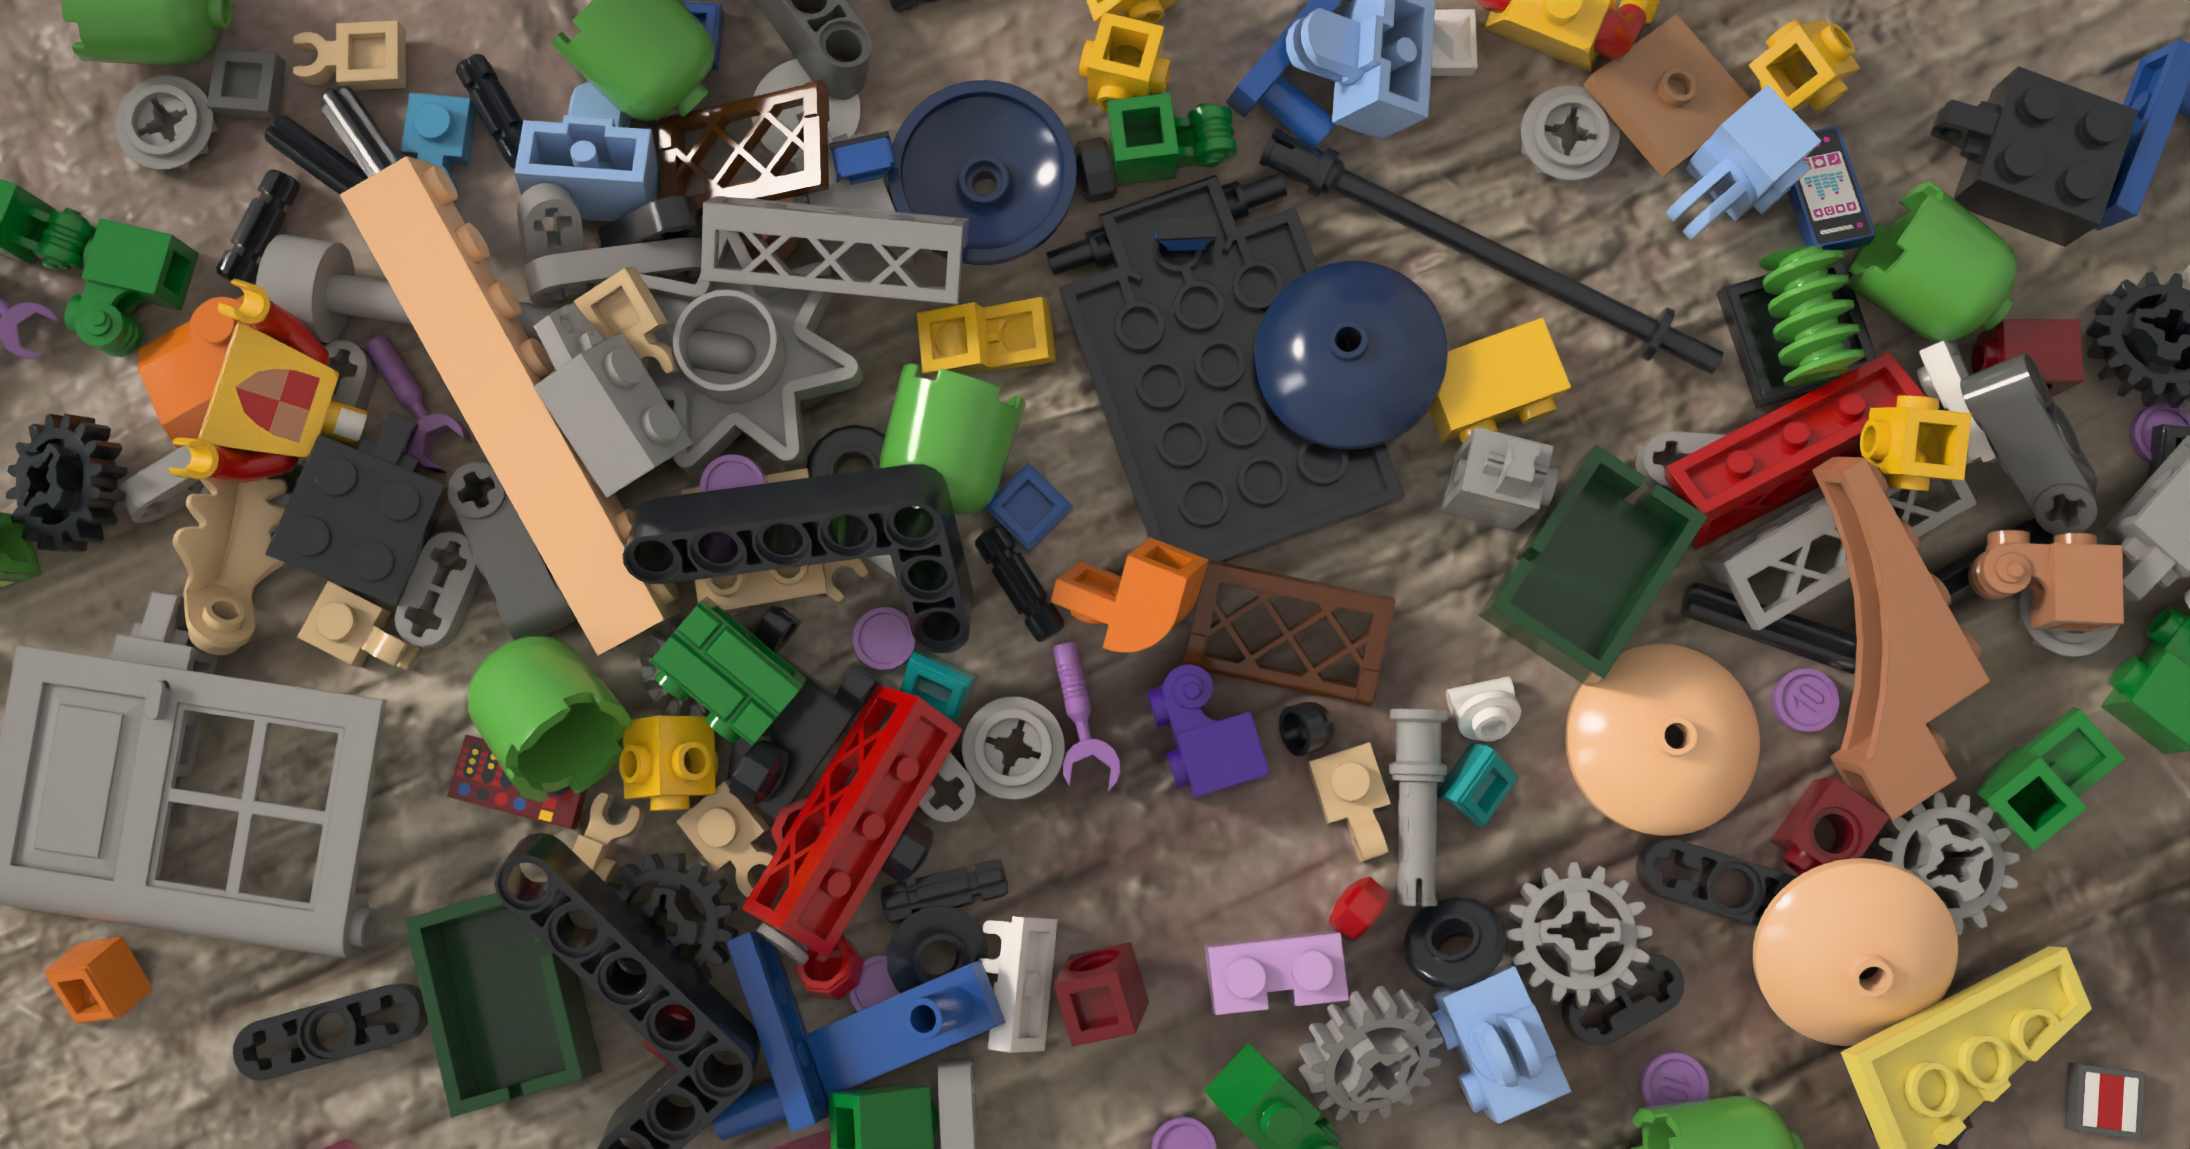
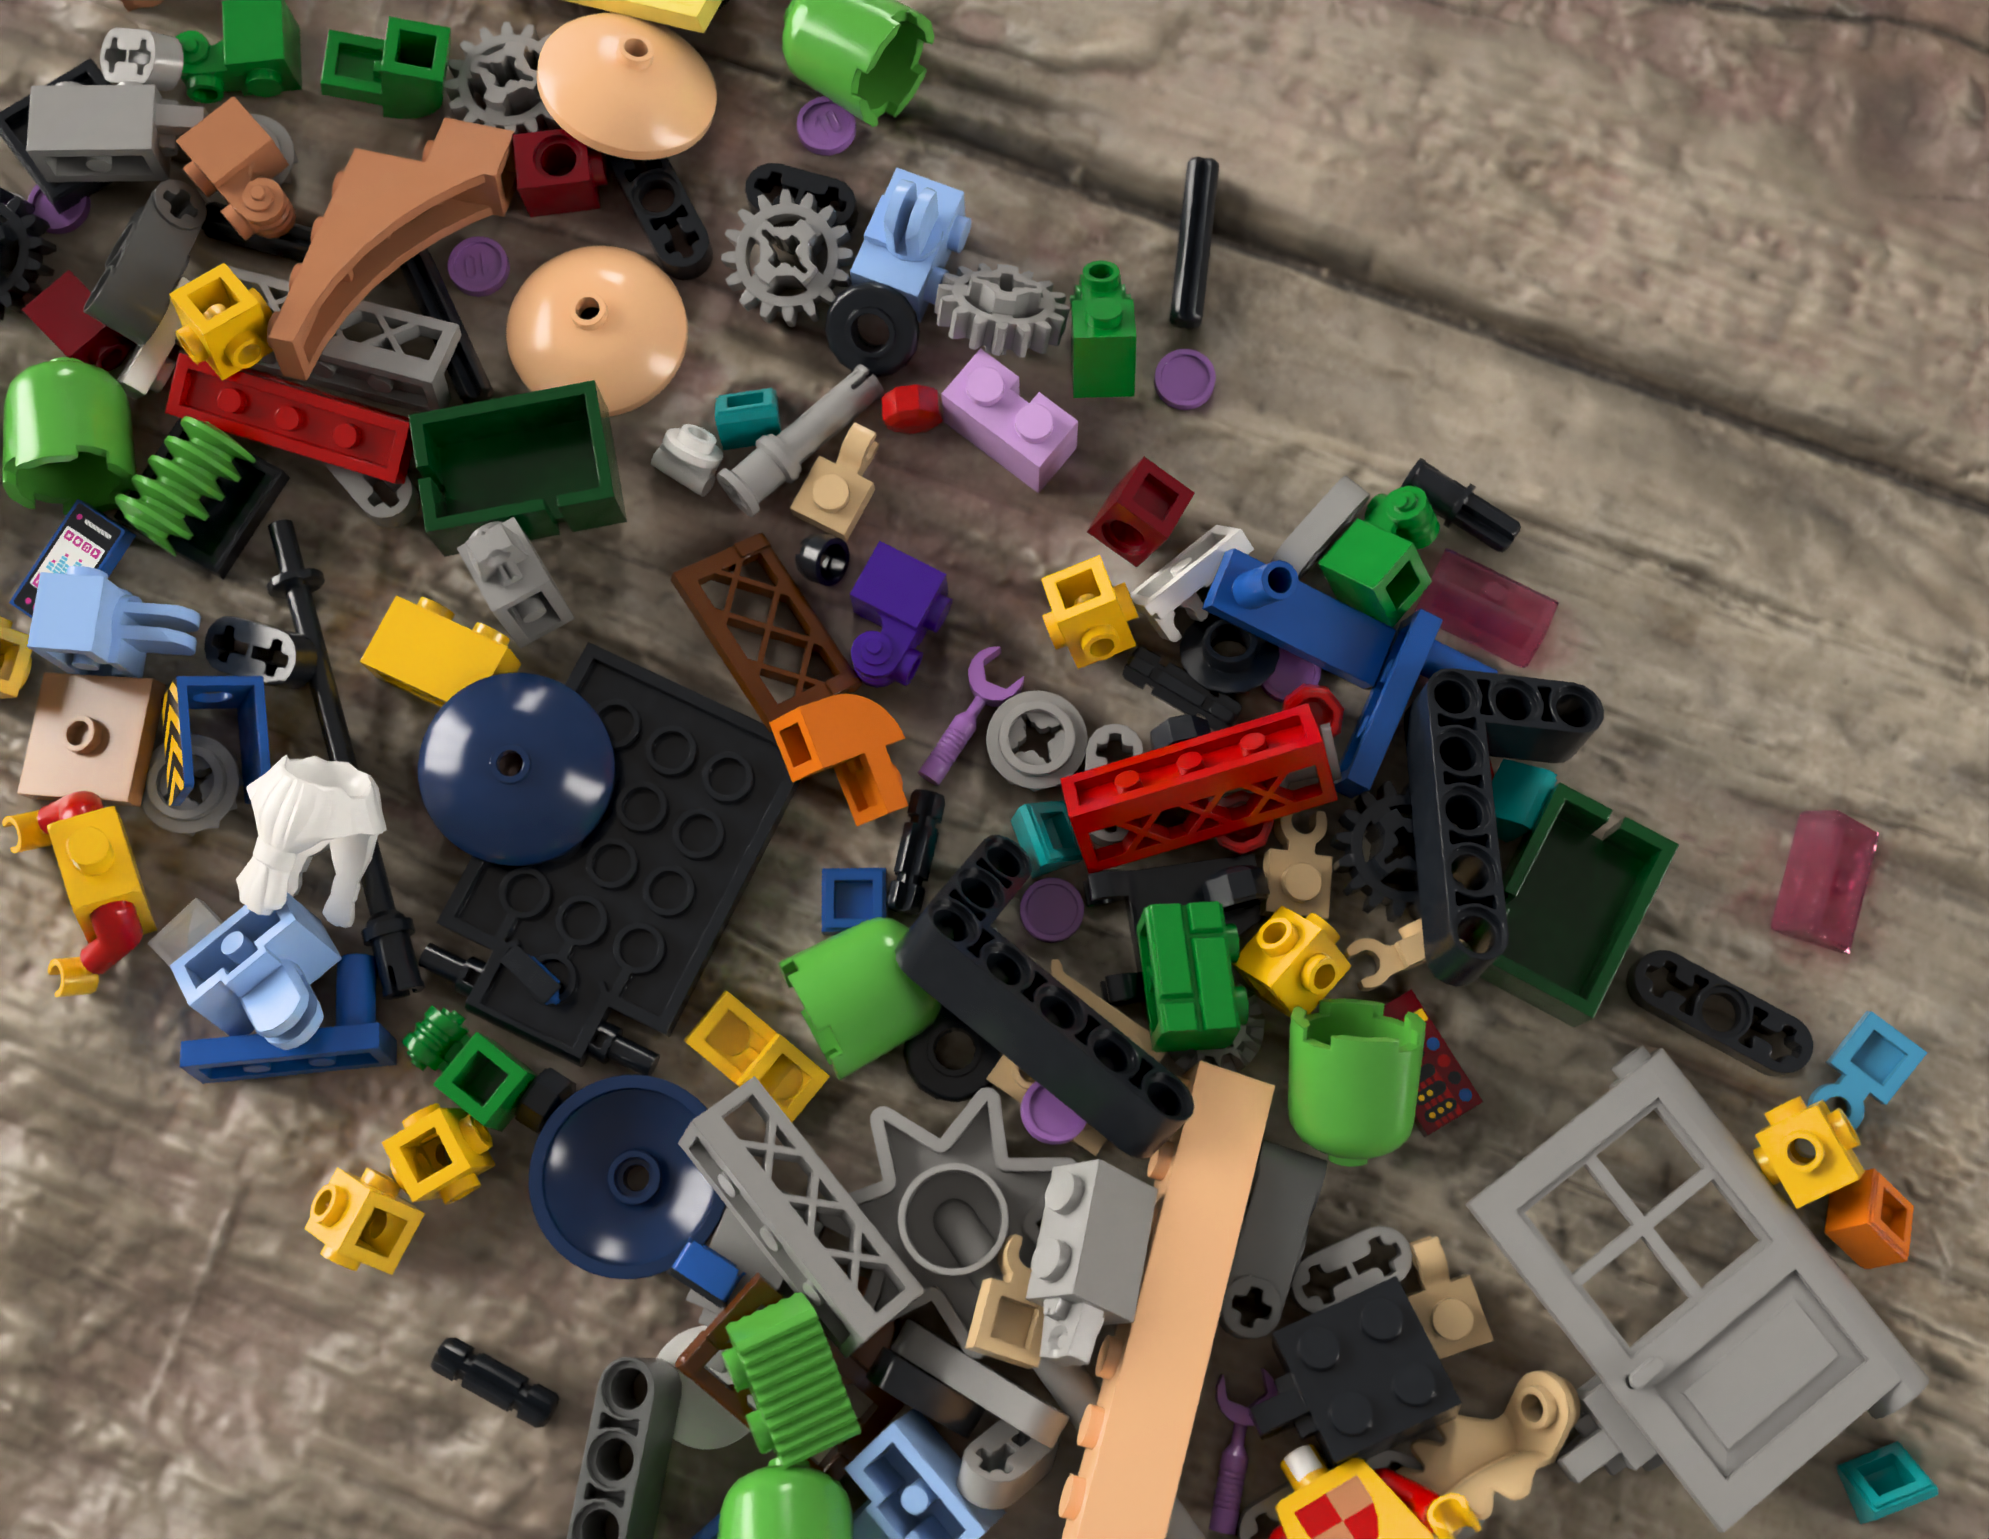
camera: 135 degrees left, 5 degrees down
none -> blue piece [161,676,271,806]
none -> black beam [204,616,318,689]
none -> white piece [236,755,387,928]
none -> bright green brick [721,1292,862,1469]
none -> yellow brick [1041,555,1139,669]
none -> teal slope [1492,758,1557,843]
none -> yellow brick [1753,1096,1865,1209]
none -> dark azure plate [1807,1011,1928,1130]

